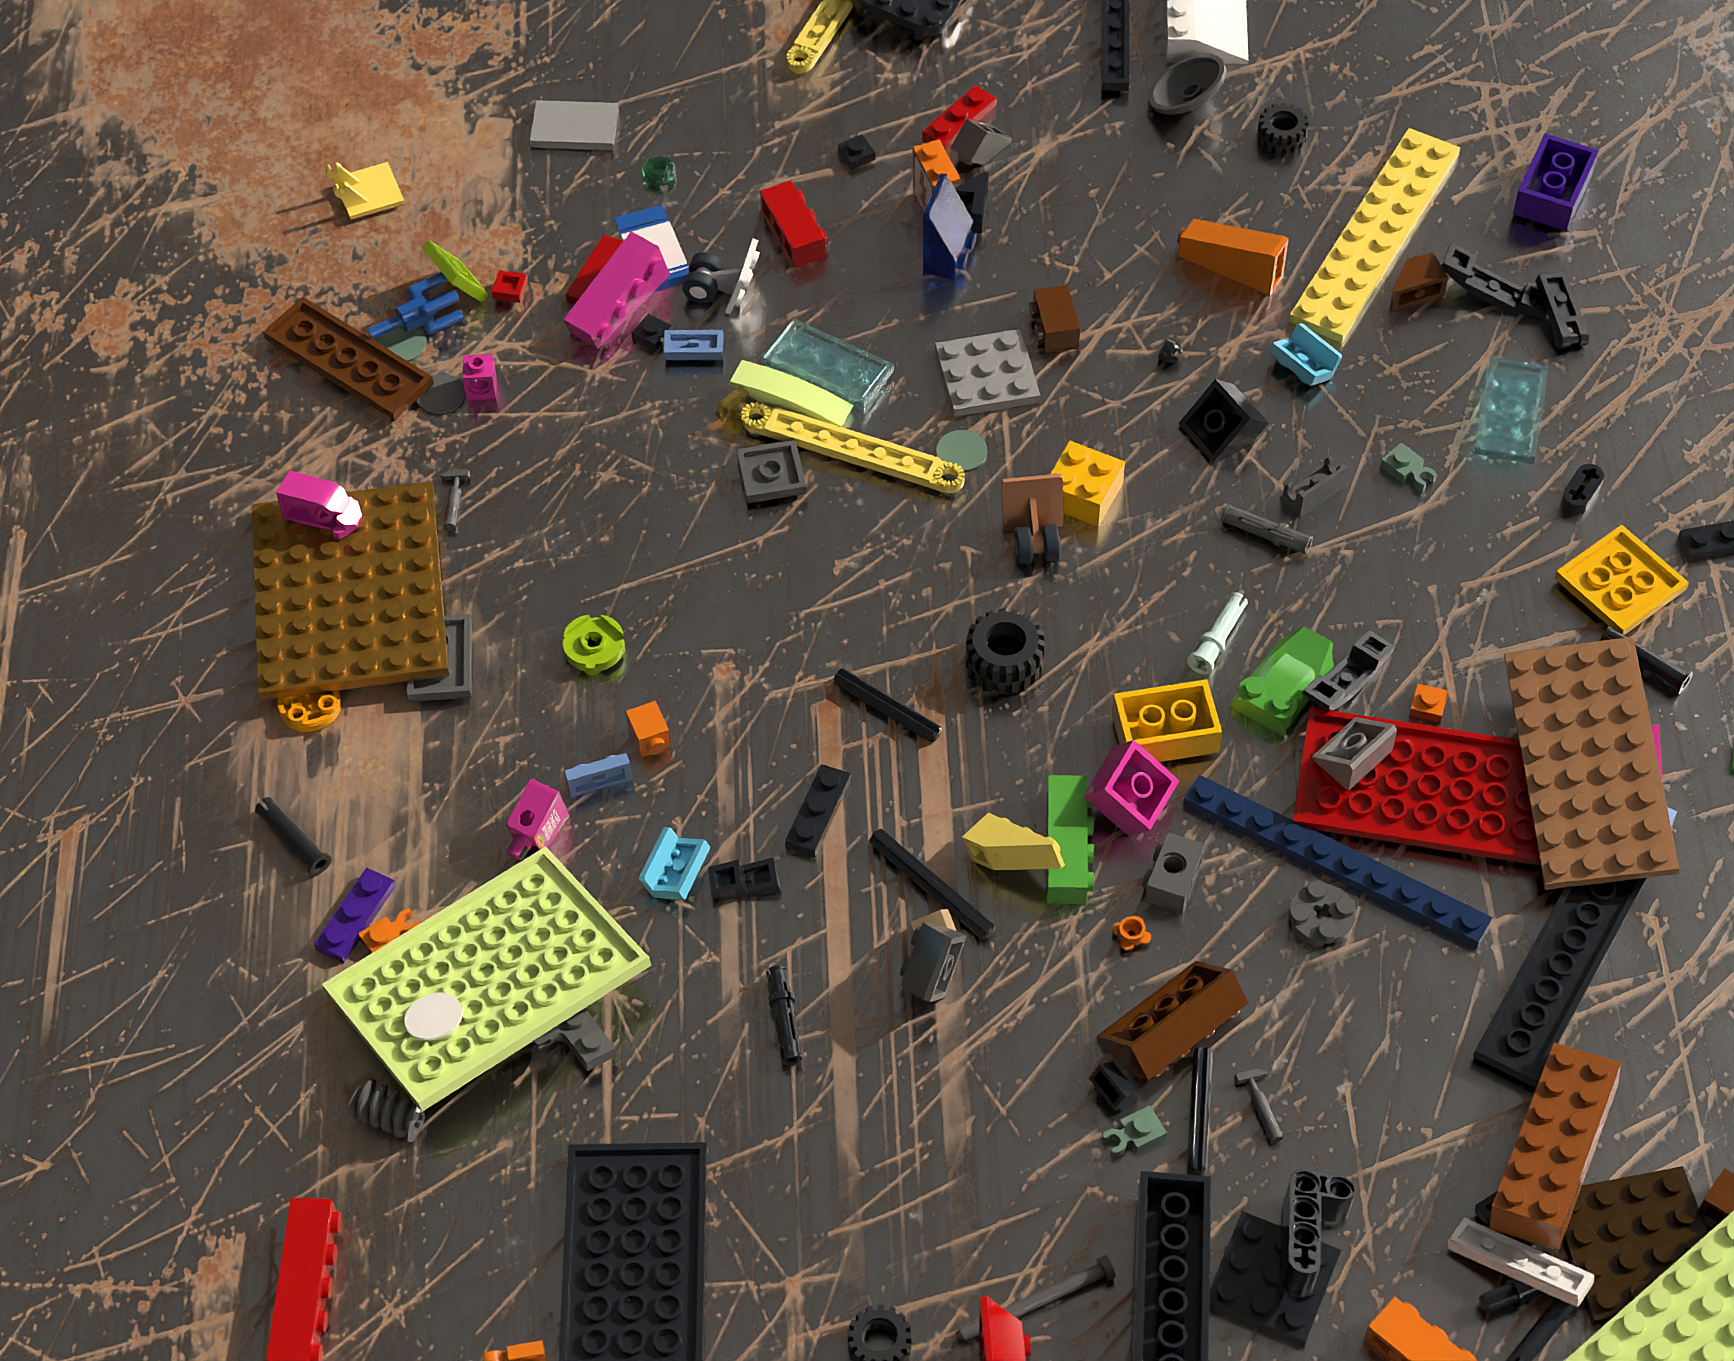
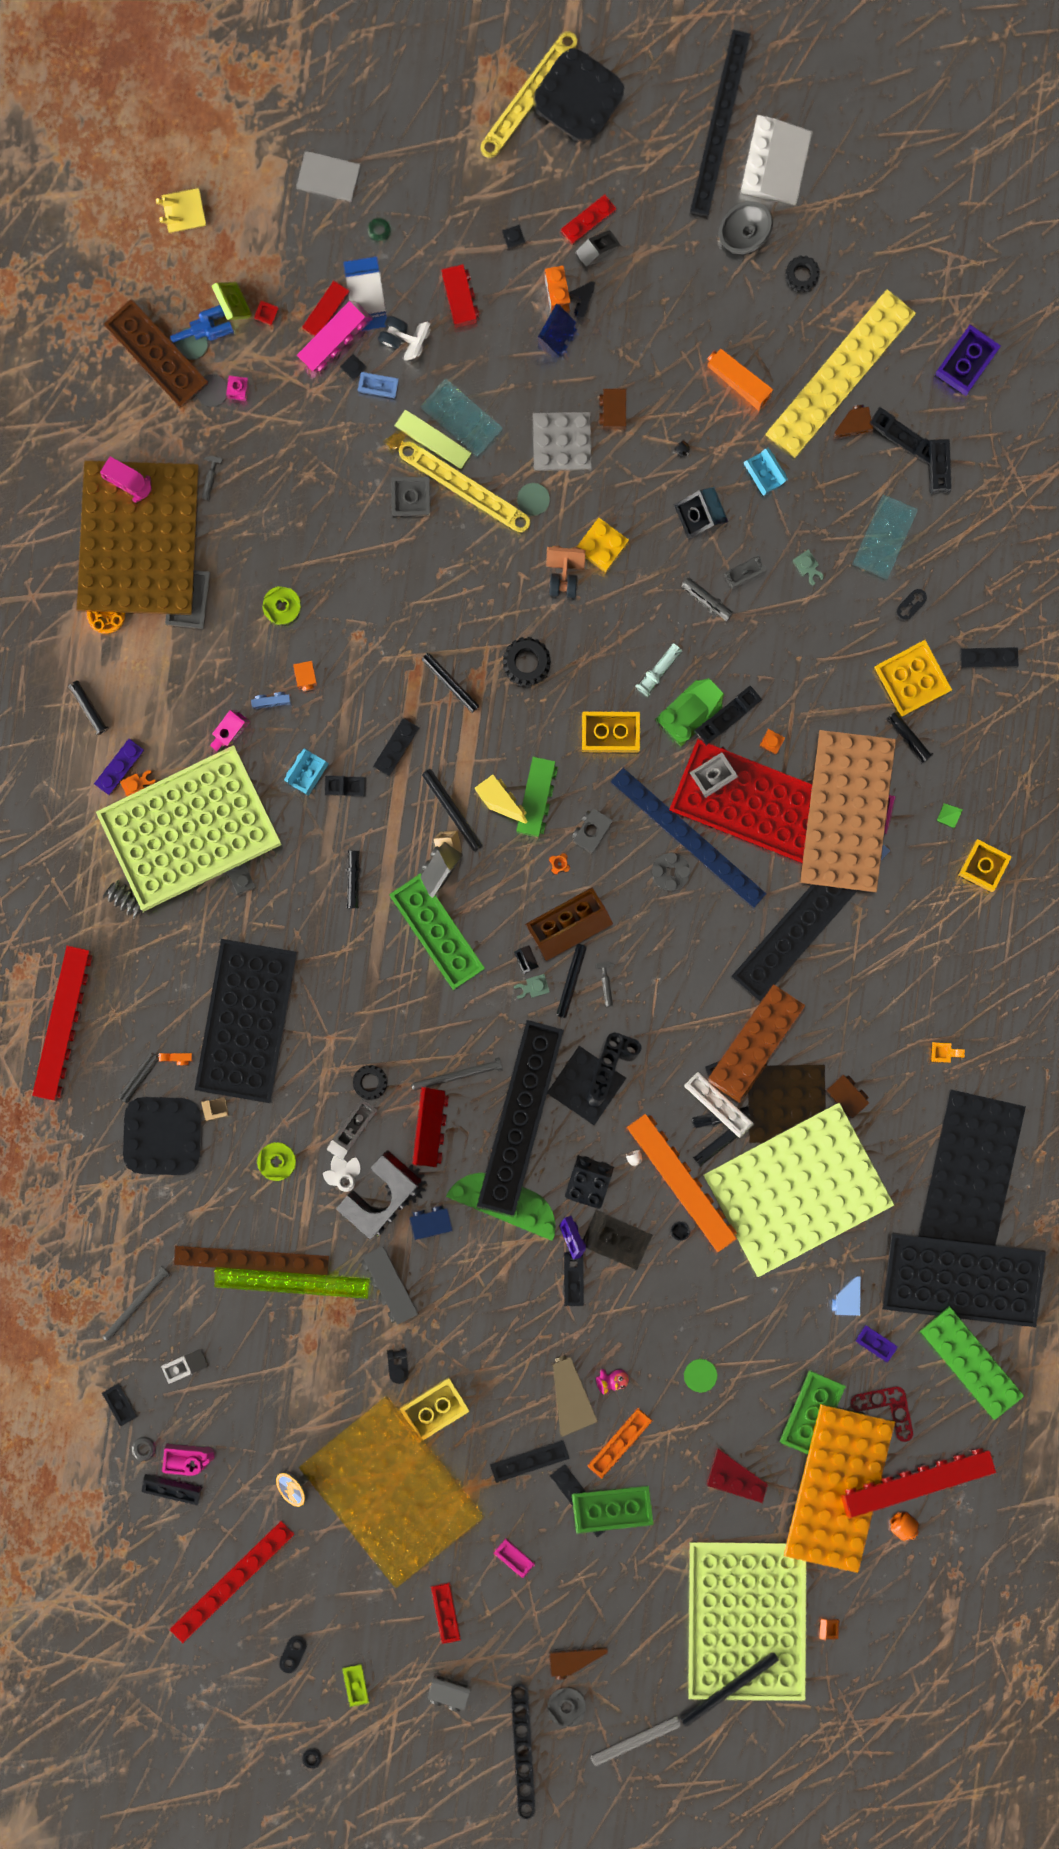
camera: 10 degrees right, 30 degrees up
white piece [404,993,463,1041] -> none
dark pink brick [1083,740,1179,837] -> none
none -> bright green plate [389,873,485,990]

